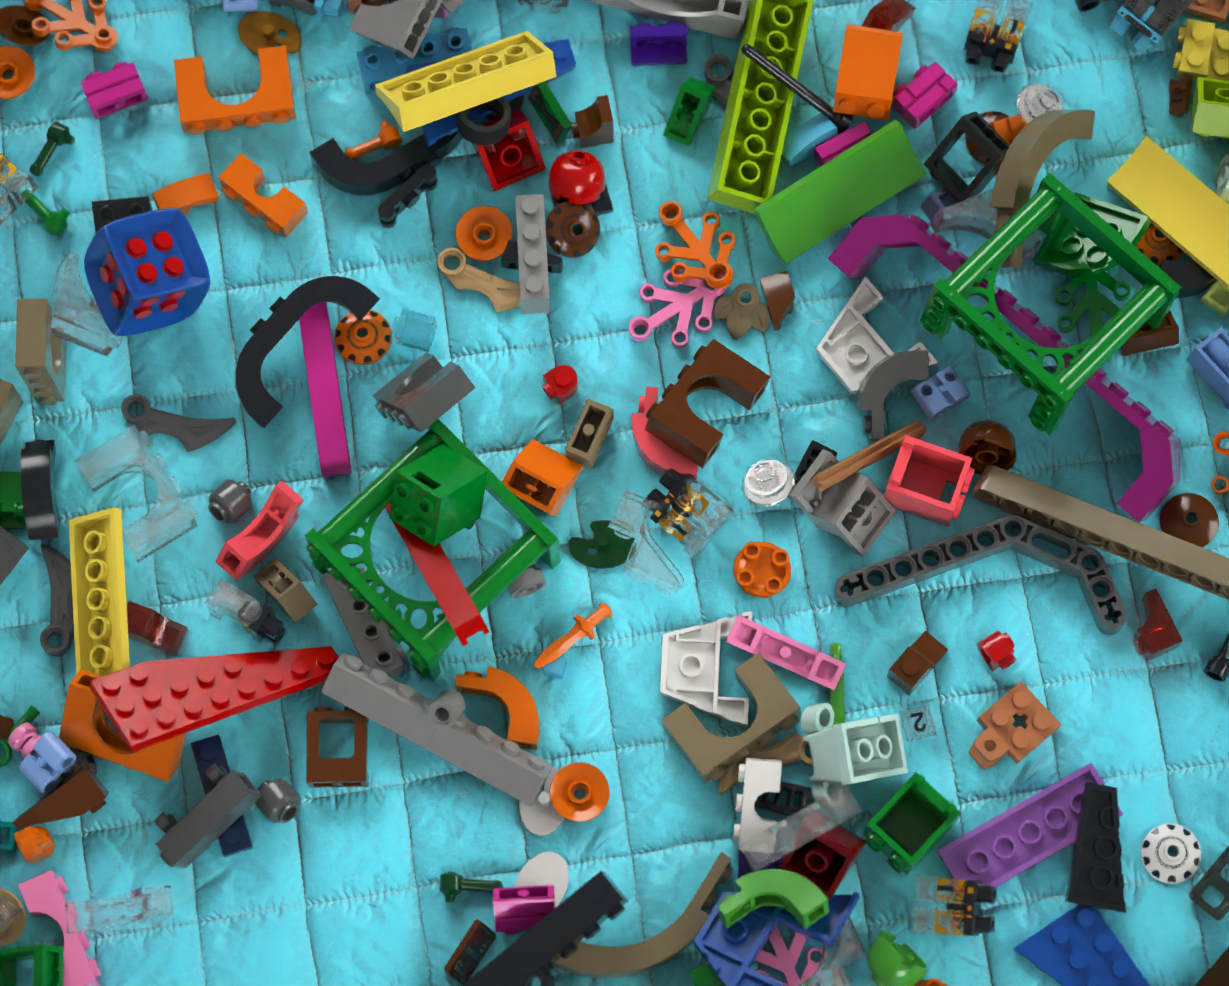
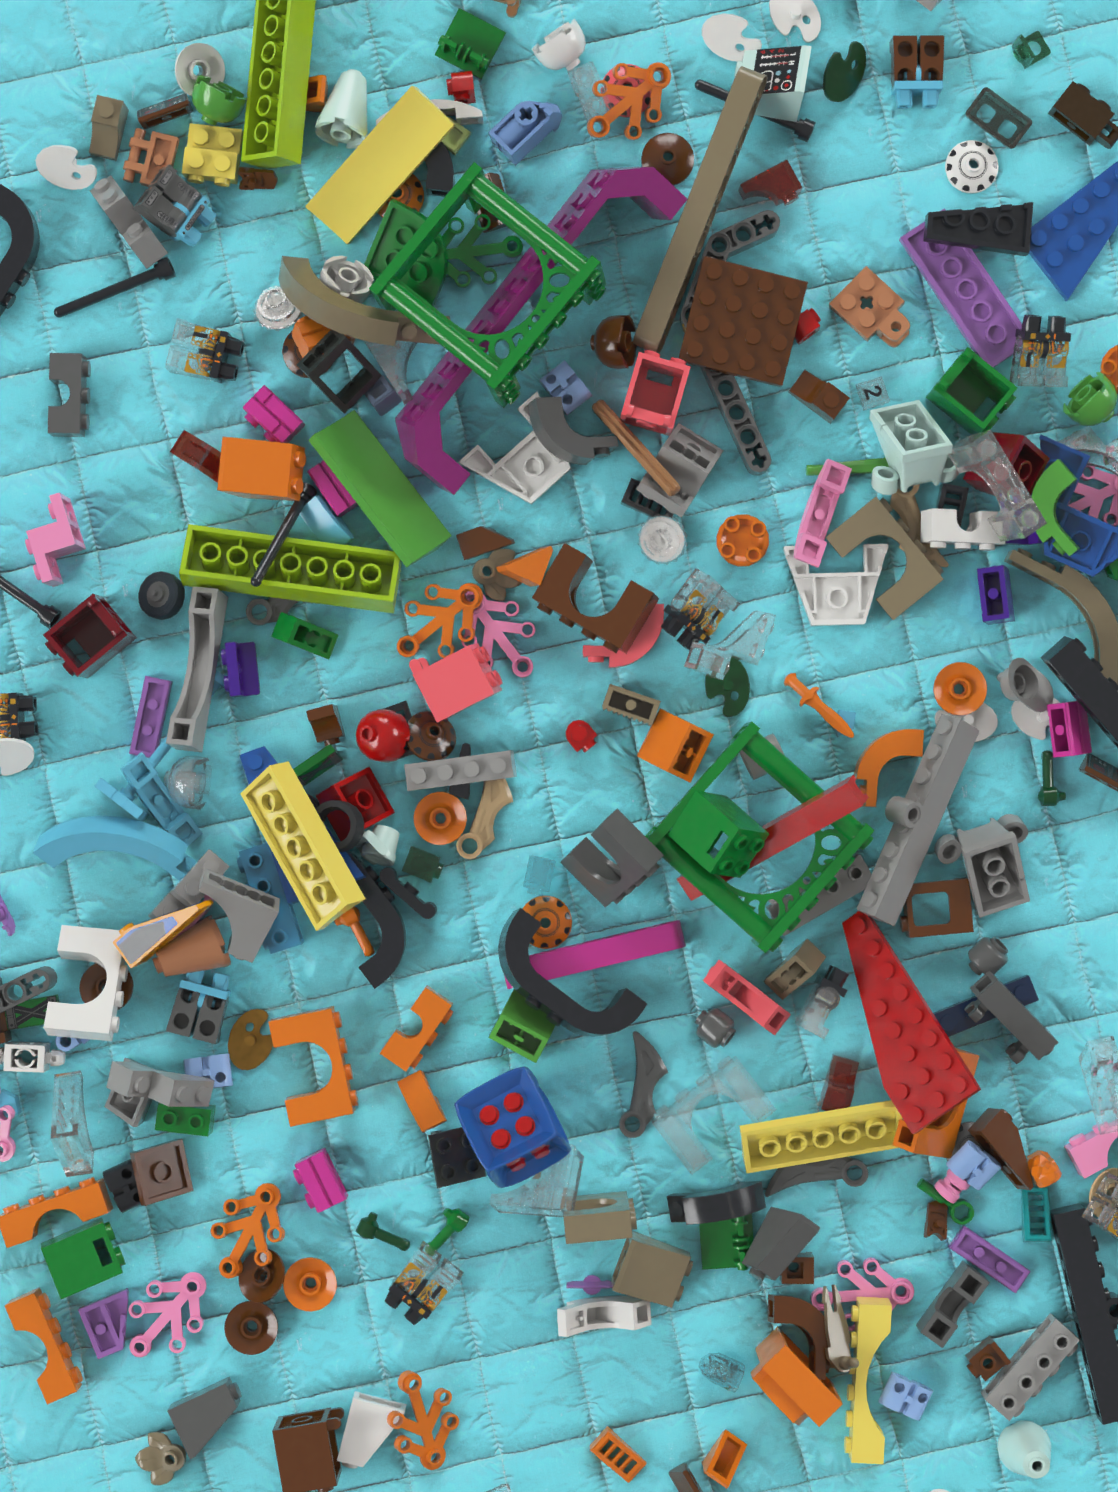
camera: 90 degrees left, 15 degrees up
none -> white cylinder [319,256,374,304]
none -> light aqua piece [356,825,400,866]
none -> clear green bracket [402,846,444,883]
none -> coral container [409,643,503,723]
none -> bright green slope [489,989,555,1063]
none -> orange slope [496,546,553,587]
none -> reddish brown plate [679,256,808,387]
none -> light grey piece [934,814,1030,918]
none -> dark purple brick [977,565,1015,625]
none -> light grey piece [996,658,1054,712]

